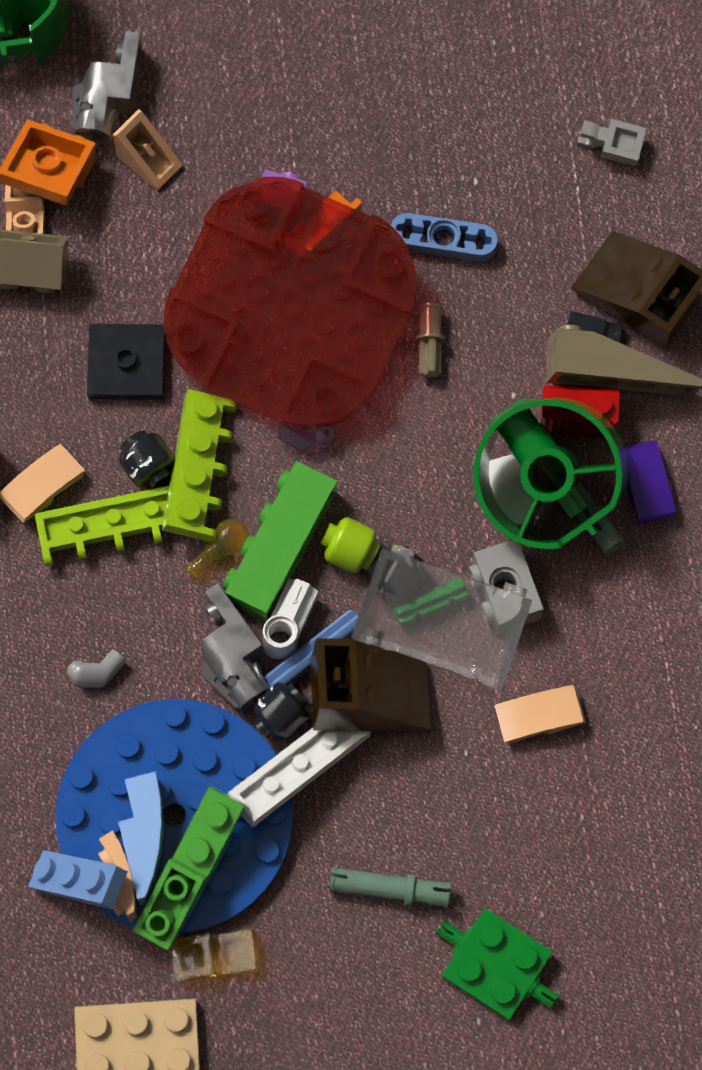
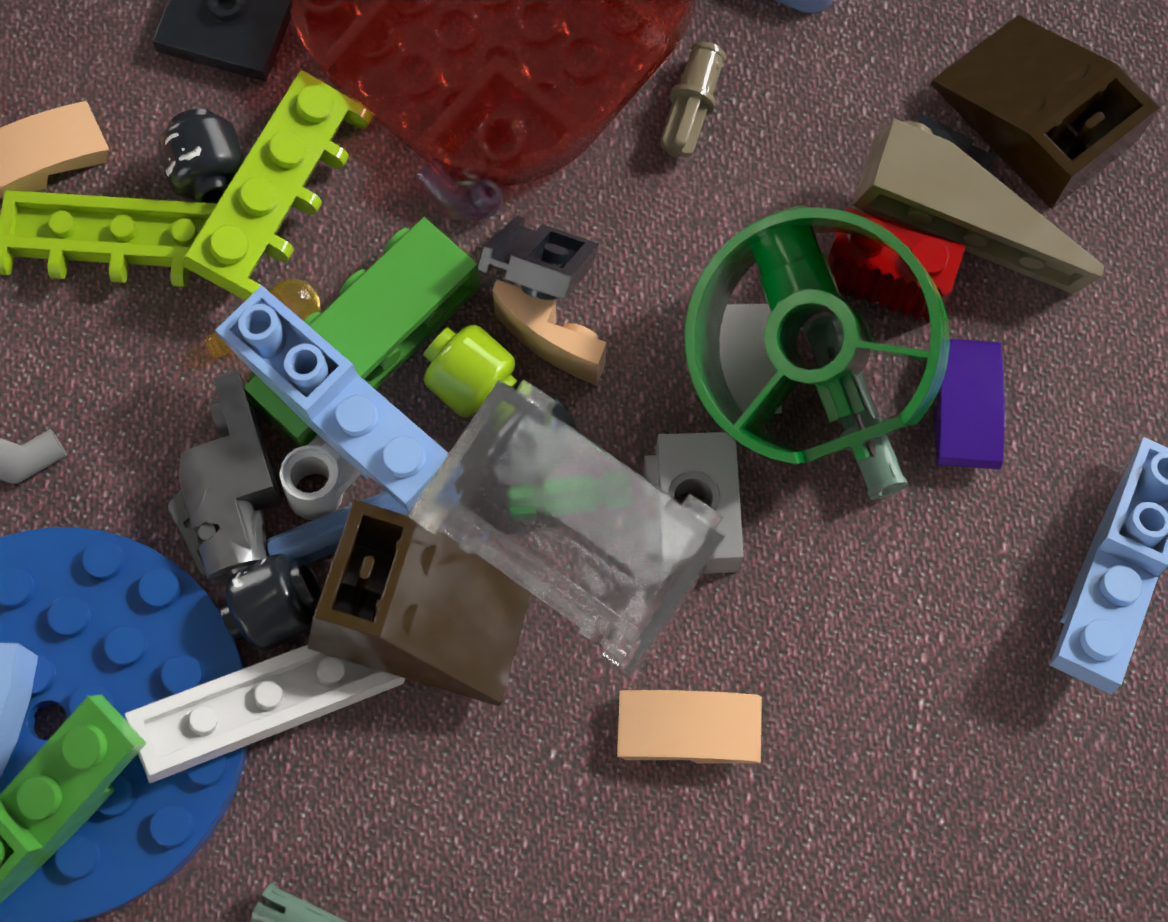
camera: 15 degrees right, 0 degrees up
none -> light blue slope [215,286,455,512]
none -> black plate [478,215,599,300]
none -> light nougat slope [492,280,607,386]

